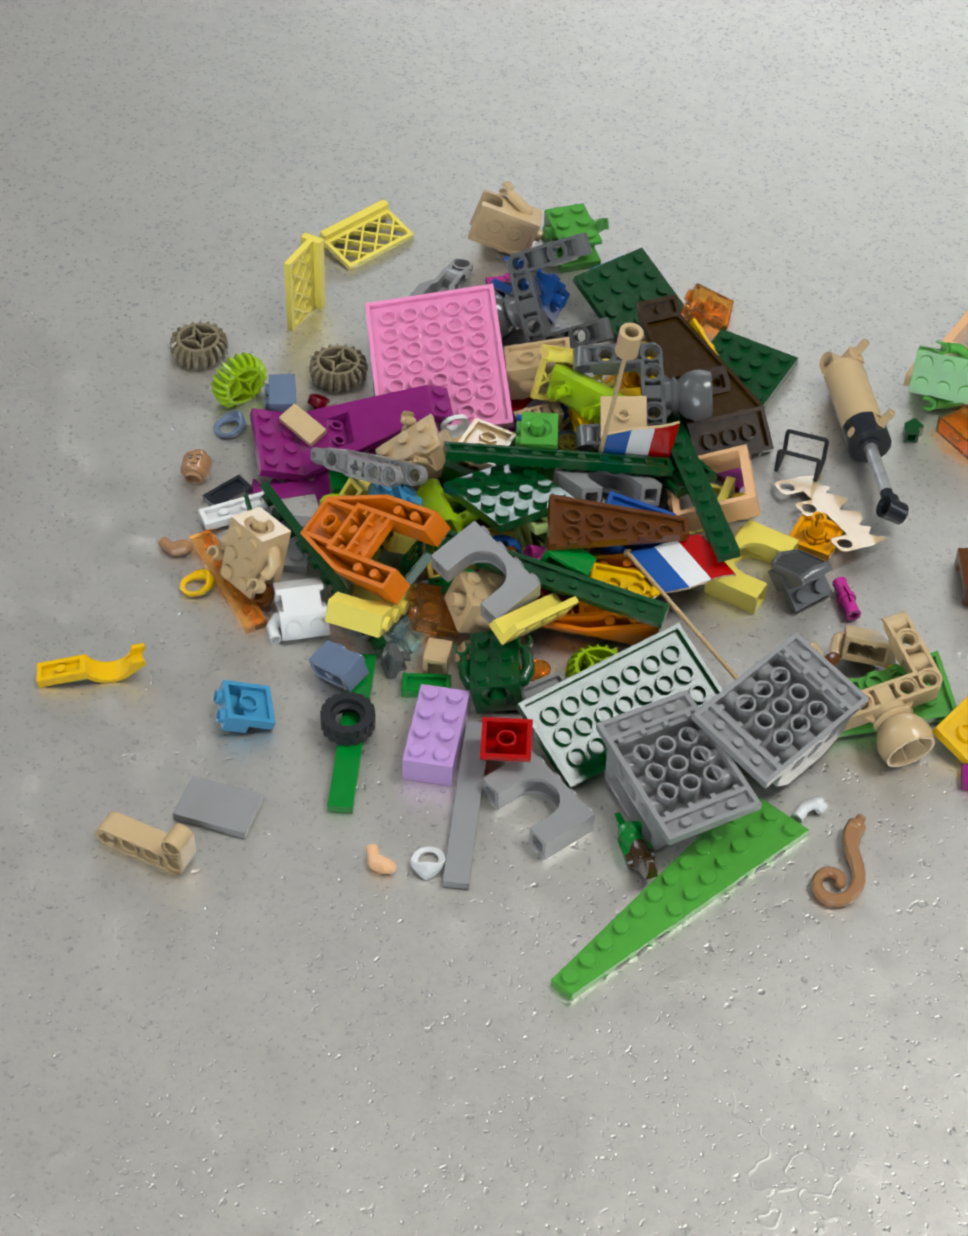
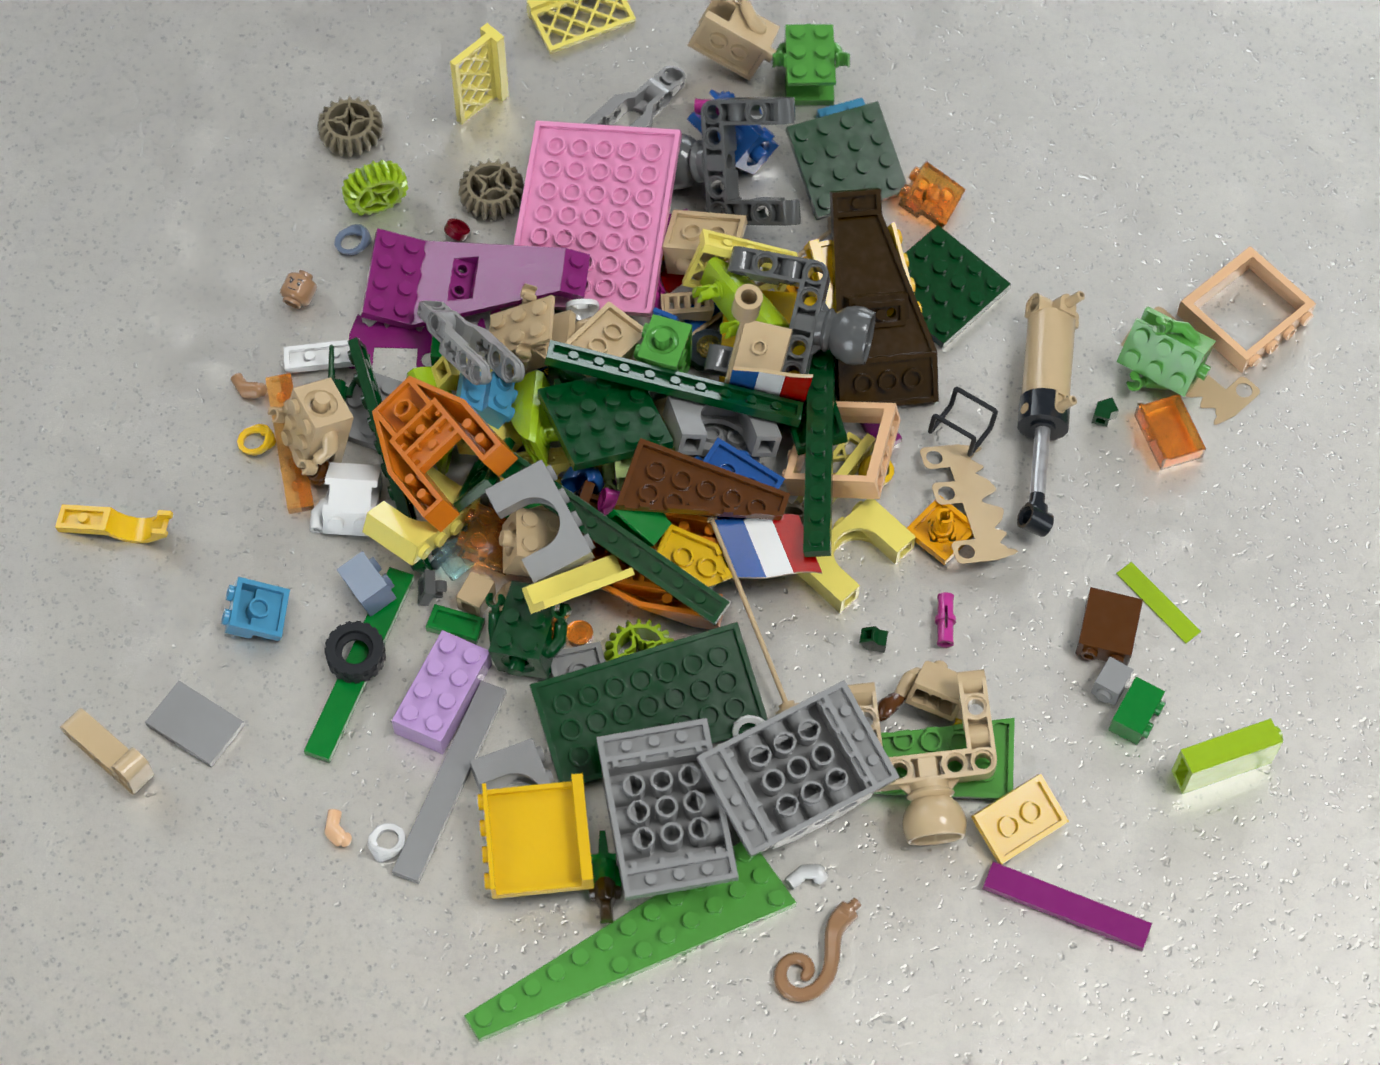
camera: 15 degrees right, 15 degrees up
black tile [202,475,253,506] -> none
sand blue brick [265,374,296,412] -> none
tan tile [279,403,327,447] -> none
red slope [480,717,533,762] -> none
dark grey piece [768,549,833,613] -> none
none -> yellow panel [477,773,594,899]
none -> dark green piece [859,626,888,653]

